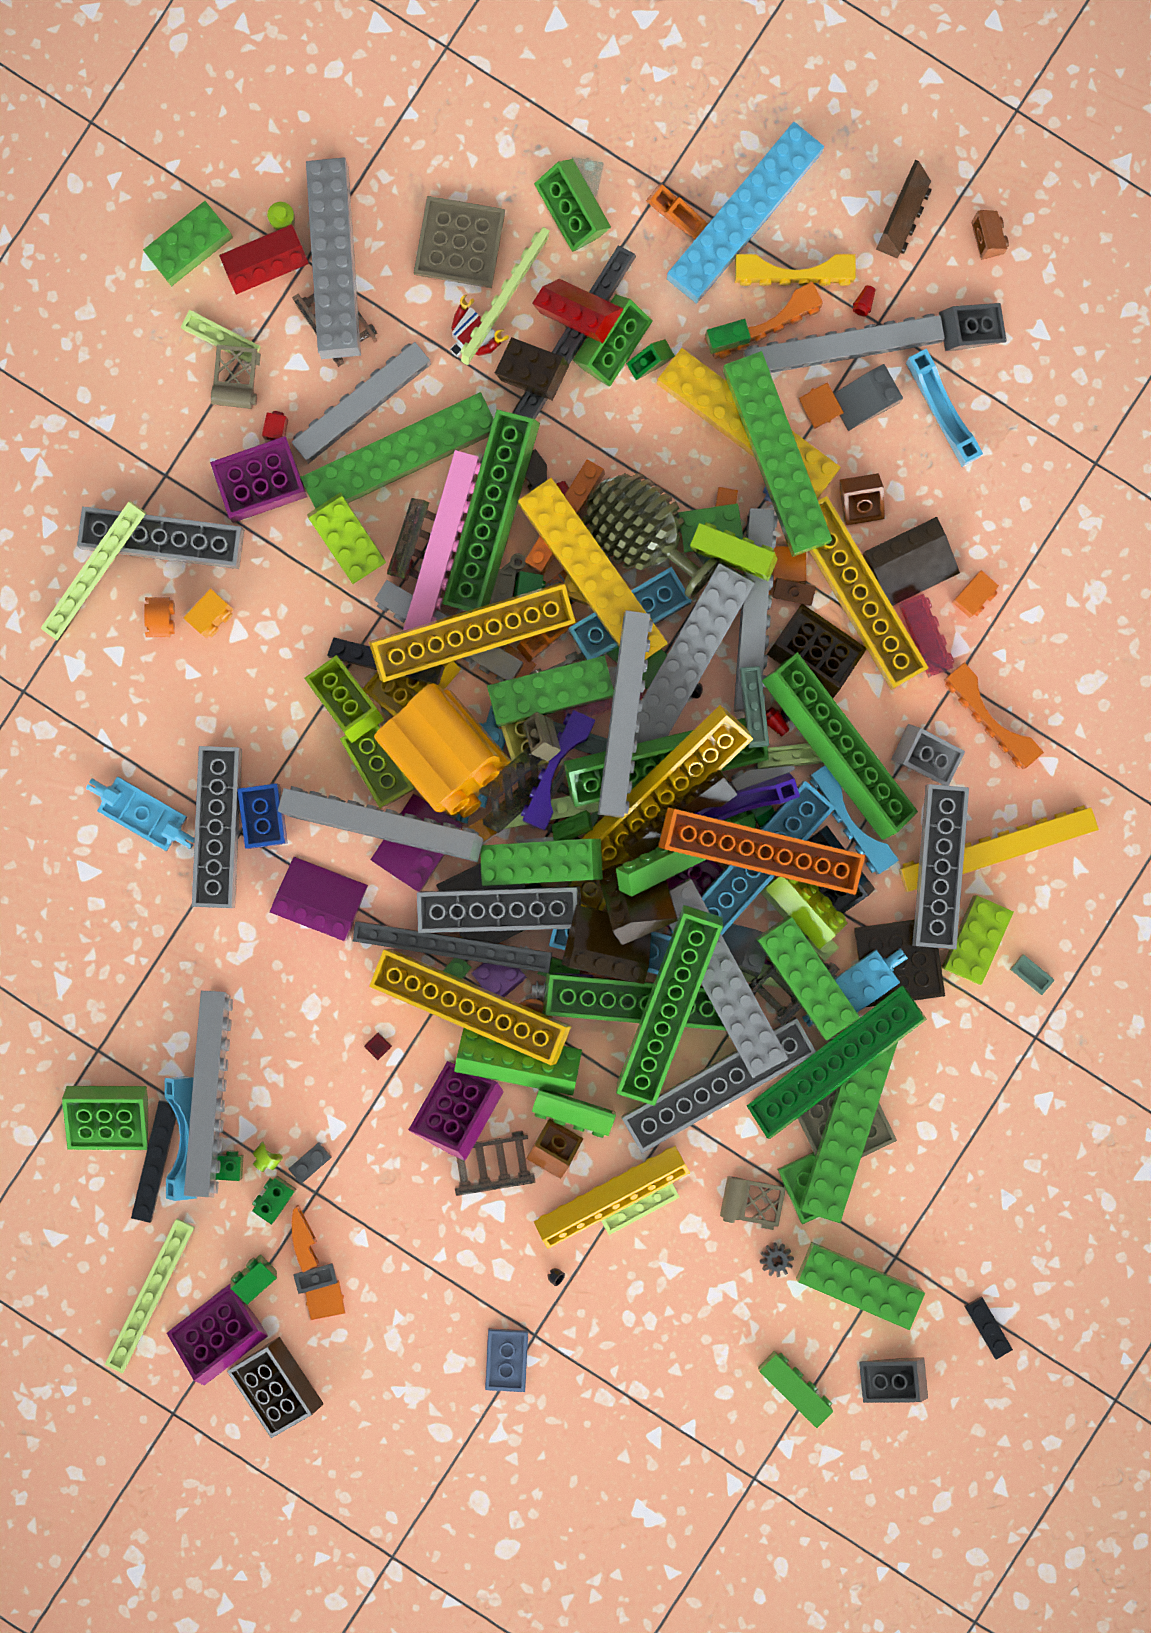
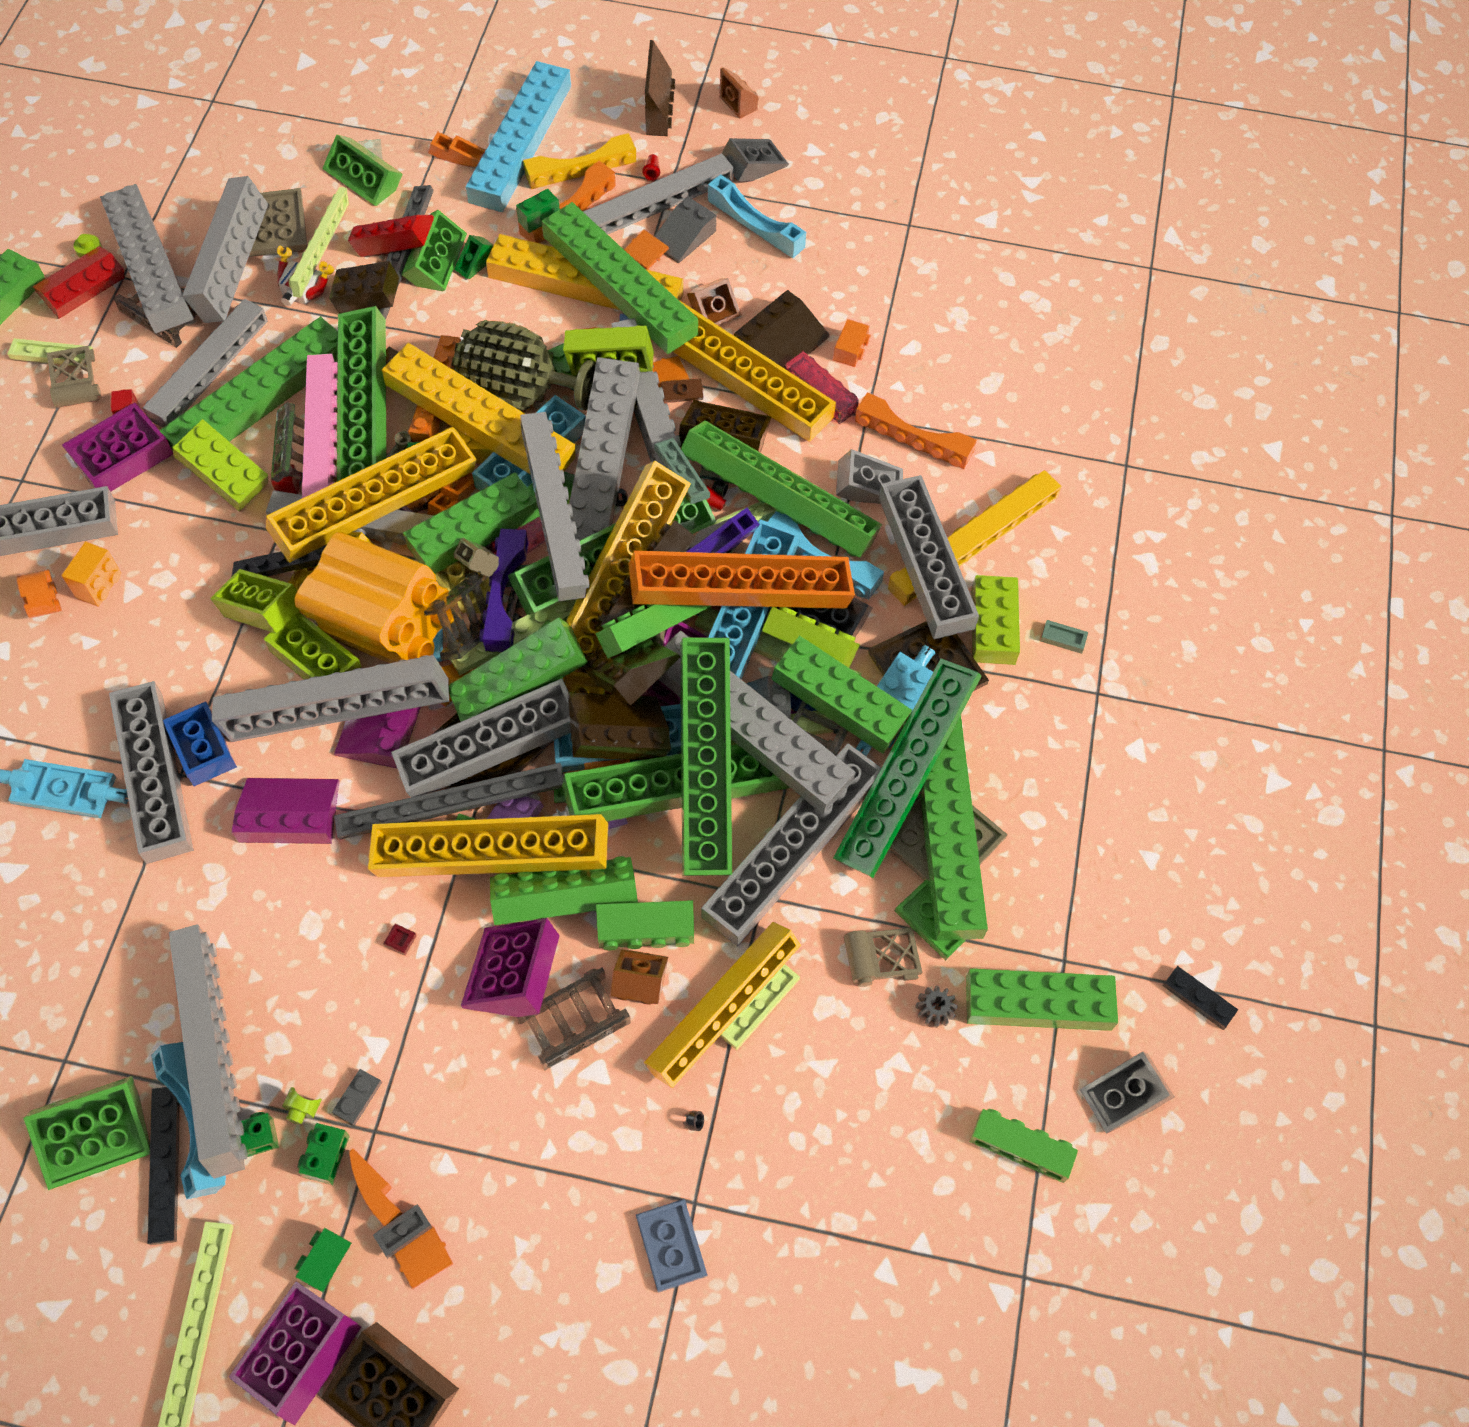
camera: 20 degrees left, 25 degrees down
none -> light grey brick [182,176,268,323]

